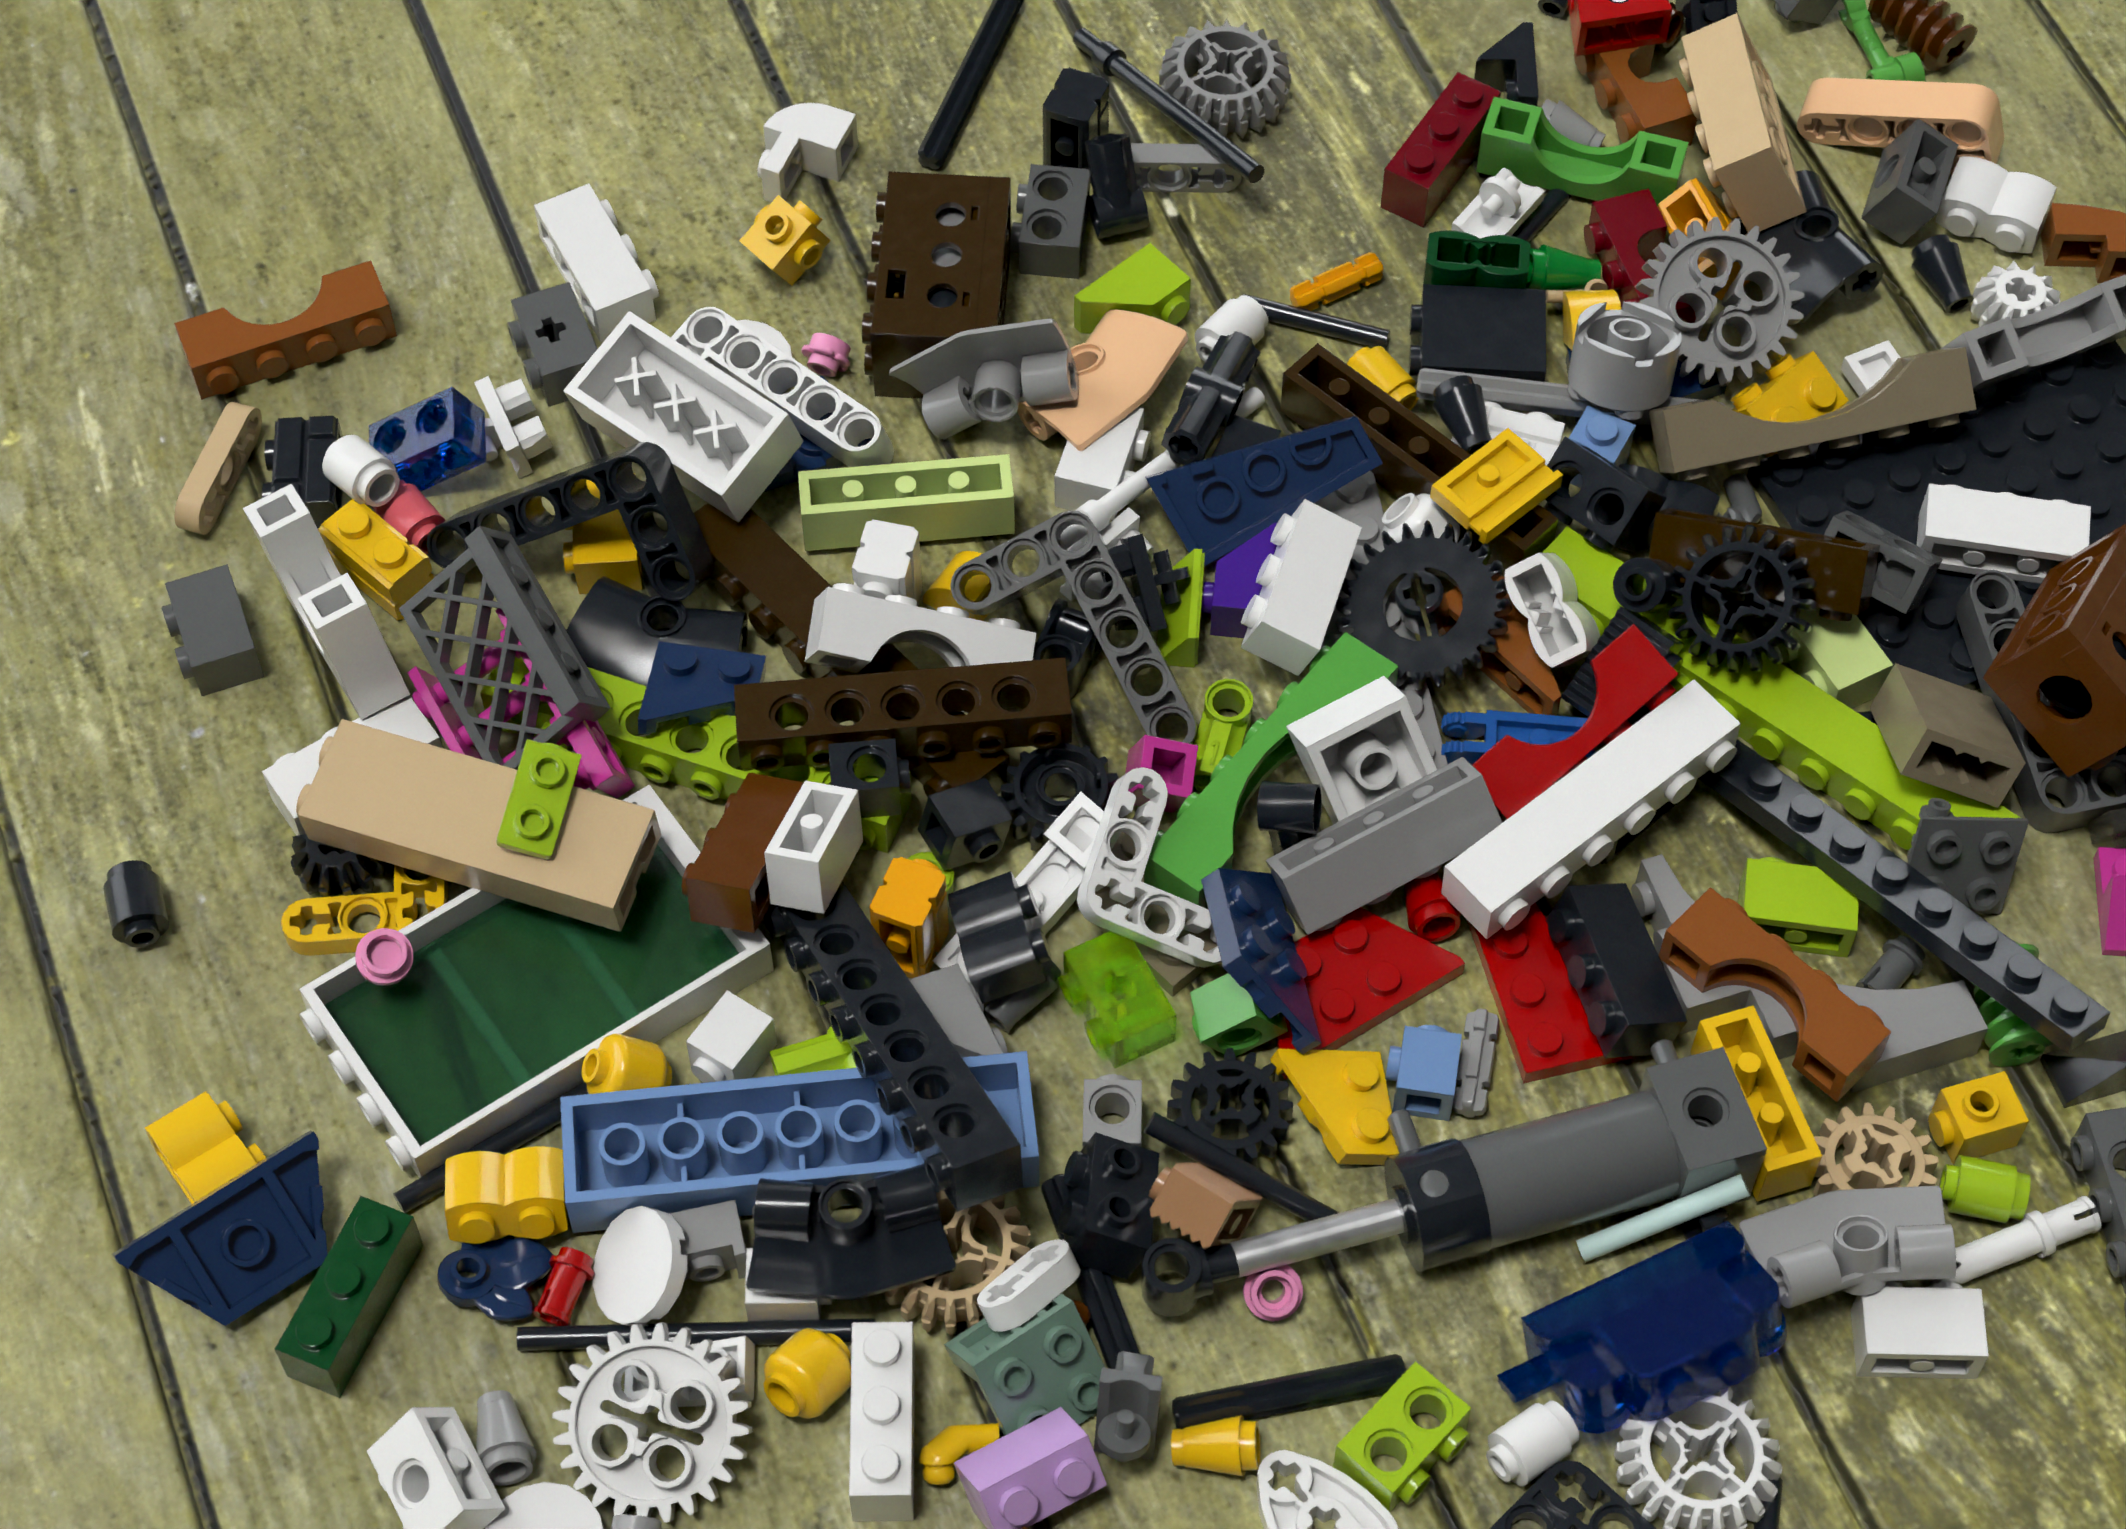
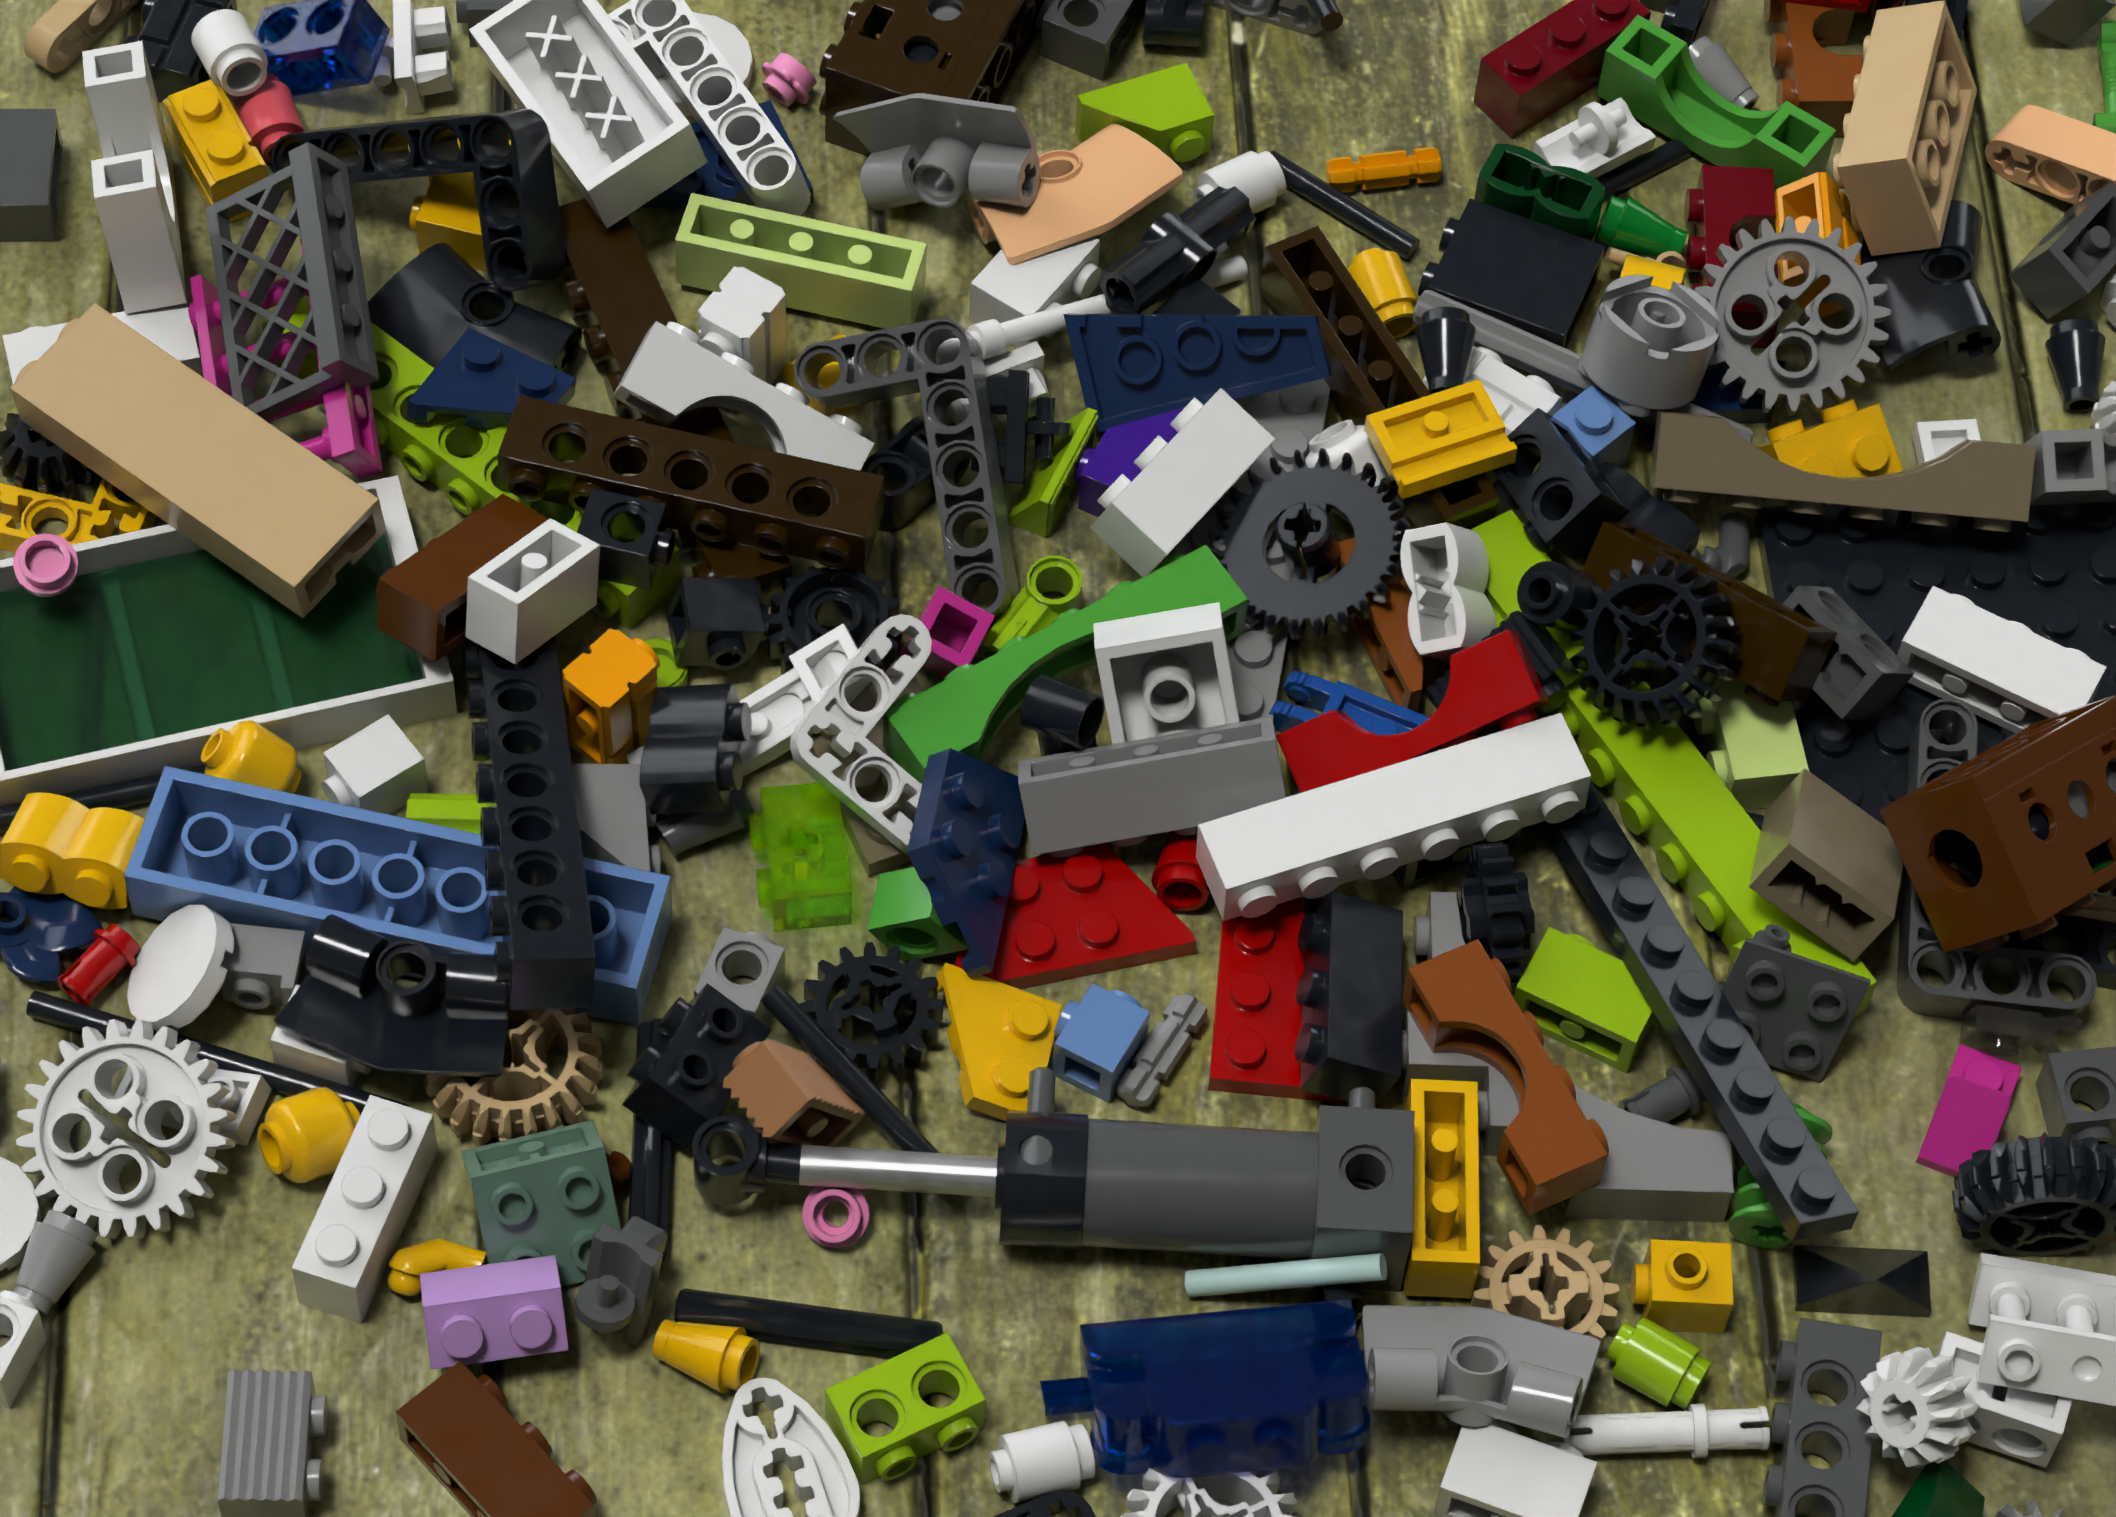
camera: 15 degrees right, 0 degrees up
lime bracket [496,739,582,860] -> none
white beam [977,1240,1081,1332] -> none
none -> black gear [1457,842,1535,983]

